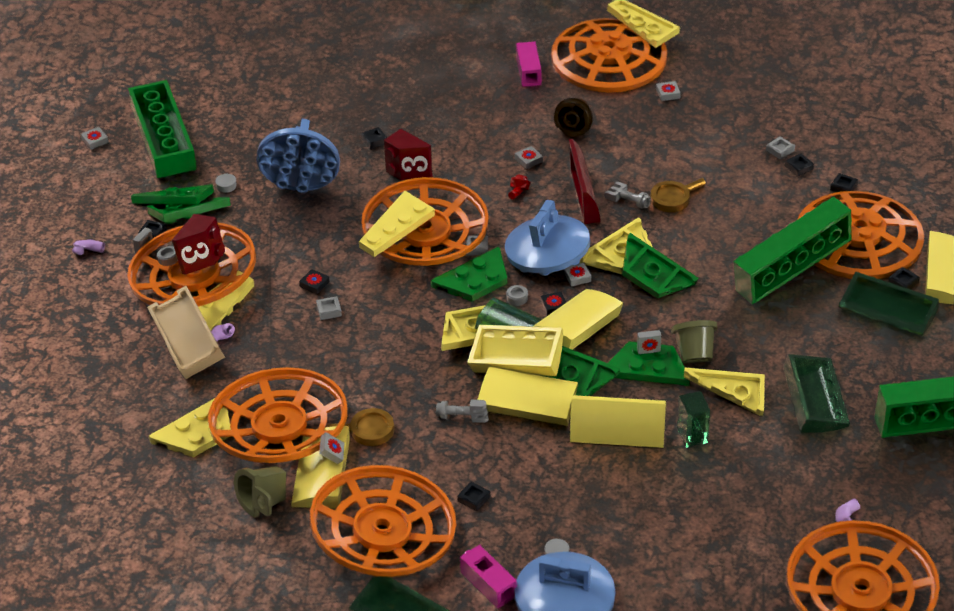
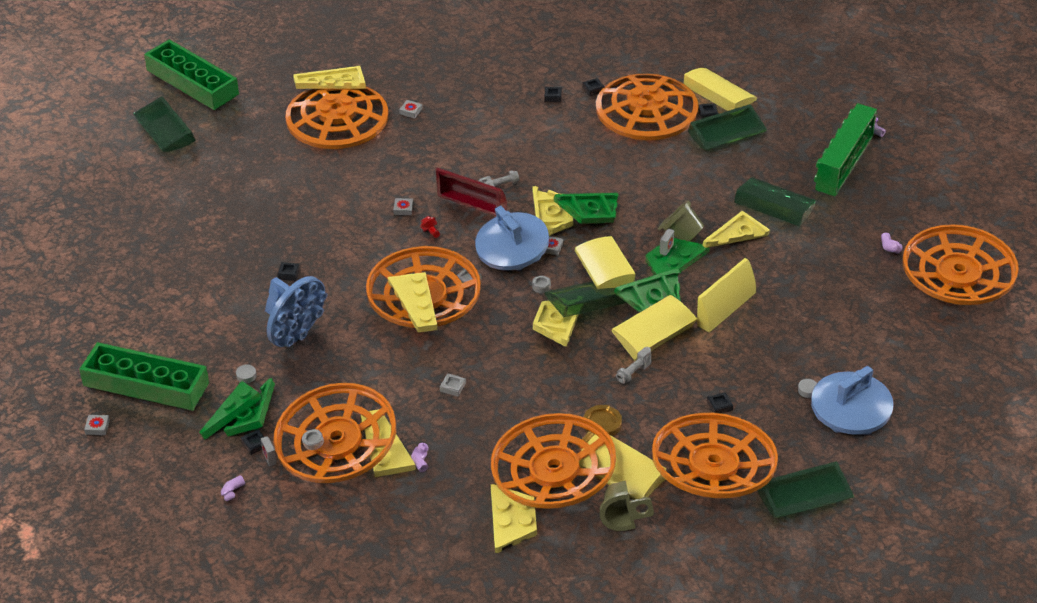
camera: 55 degrees left, 0 degrees up
tan piece [147,286,225,379] -> none
dark red slope [172,214,225,275] -> none
black tile [299,269,330,294] -> none
light grey tile [319,432,344,464] -> none
dark red slope [384,129,433,180] -> none
green wing [431,247,508,302] -> none
dark pink brick [460,545,517,609] -> none
light yellow slope [467,325,563,376] -> none
dark pink brick [516,41,541,87] -> none
black tile [540,292,566,316] -> none
dark brown cone [554,98,593,137] -> none
pearl gold piece [650,178,706,212] -> none
clear green brick [677,391,711,448] -> none
green brick [733,196,852,305] -> none
light grey tile [766,136,795,160] -> none

